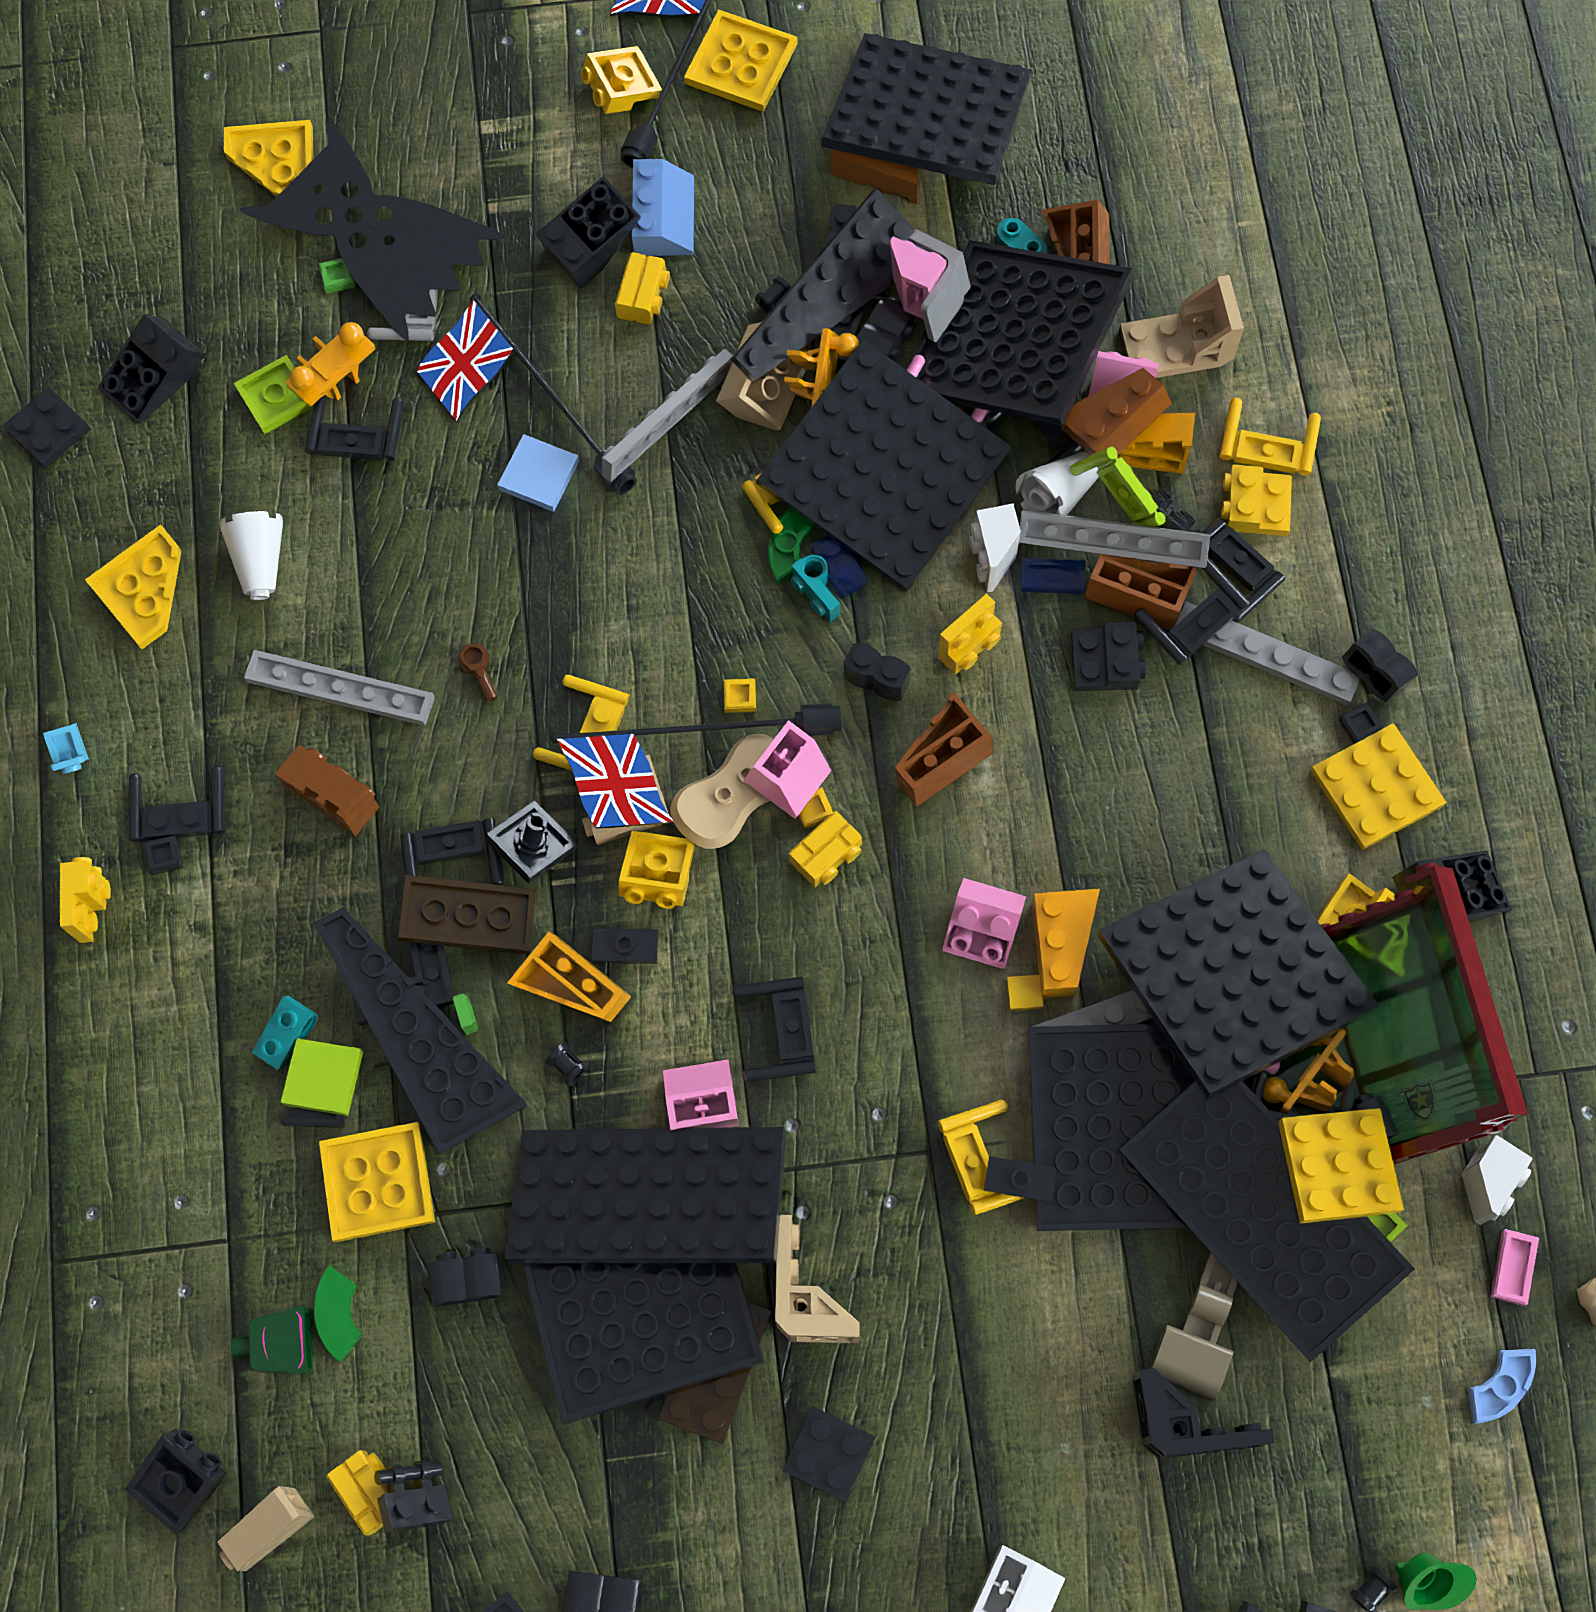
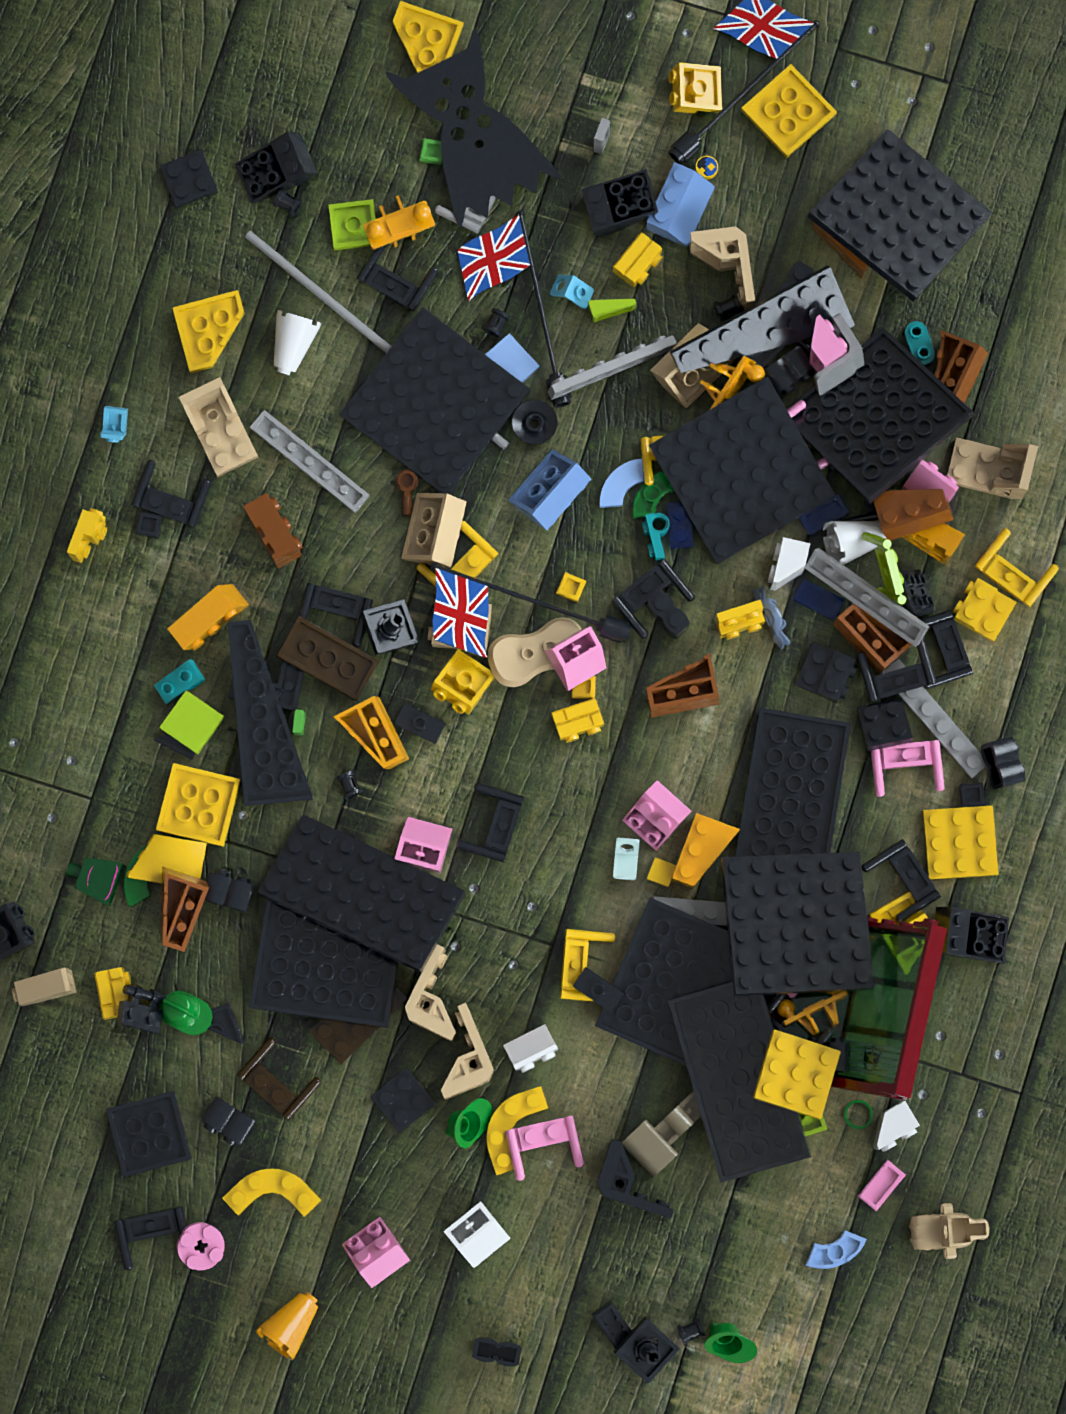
camera: 25 degrees right, 10 degrees up
none -> yellow slope [126,834,207,883]
none -> dark orange wedge [160,866,209,952]
none -> green piece [160,990,213,1035]
none -> light orange wedge [167,584,250,650]
none -> tan bracket [179,377,258,477]
none -> black tile [208,1003,245,1044]
none -> dark brown plate [237,1037,321,1120]
none -> light grey piece [245,231,509,450]
none -> black bush [273,188,303,217]
none -> black plate [339,307,531,495]
none -> tan slope [401,493,466,568]
none -> tan bracket [441,1003,494,1100]
none -> green piece [445,1098,493,1148]
none -> black bush [482,308,510,338]
none -> yellow plate [487,1086,548,1175]
none -> white slope [503,1024,558,1073]
none -> bright pink plate [505,1116,584,1181]
none -> medium blue slope [508,449,591,530]
none -> black dish [512,400,558,445]
none -> medium azure bracket [550,274,594,309]
none -> lime slope [588,299,636,323]
none -> light grey tile [594,118,610,154]
none -> light blue tile [600,459,644,508]
none -> black plate [611,559,695,639]
none -> light aqua bracket [613,838,639,880]
none -> tan bracket [689,226,755,311]
none -> tile [695,156,718,180]
none -> black plate [735,708,851,857]
none -> sand blue piece [752,586,790,650]
none -> clear blue plate [798,493,849,537]
none -> green piece [844,1100,873,1129]
none -> black plate [857,698,913,751]
none -> black plate [862,839,941,923]
none -> bright pink plate [871,740,944,797]

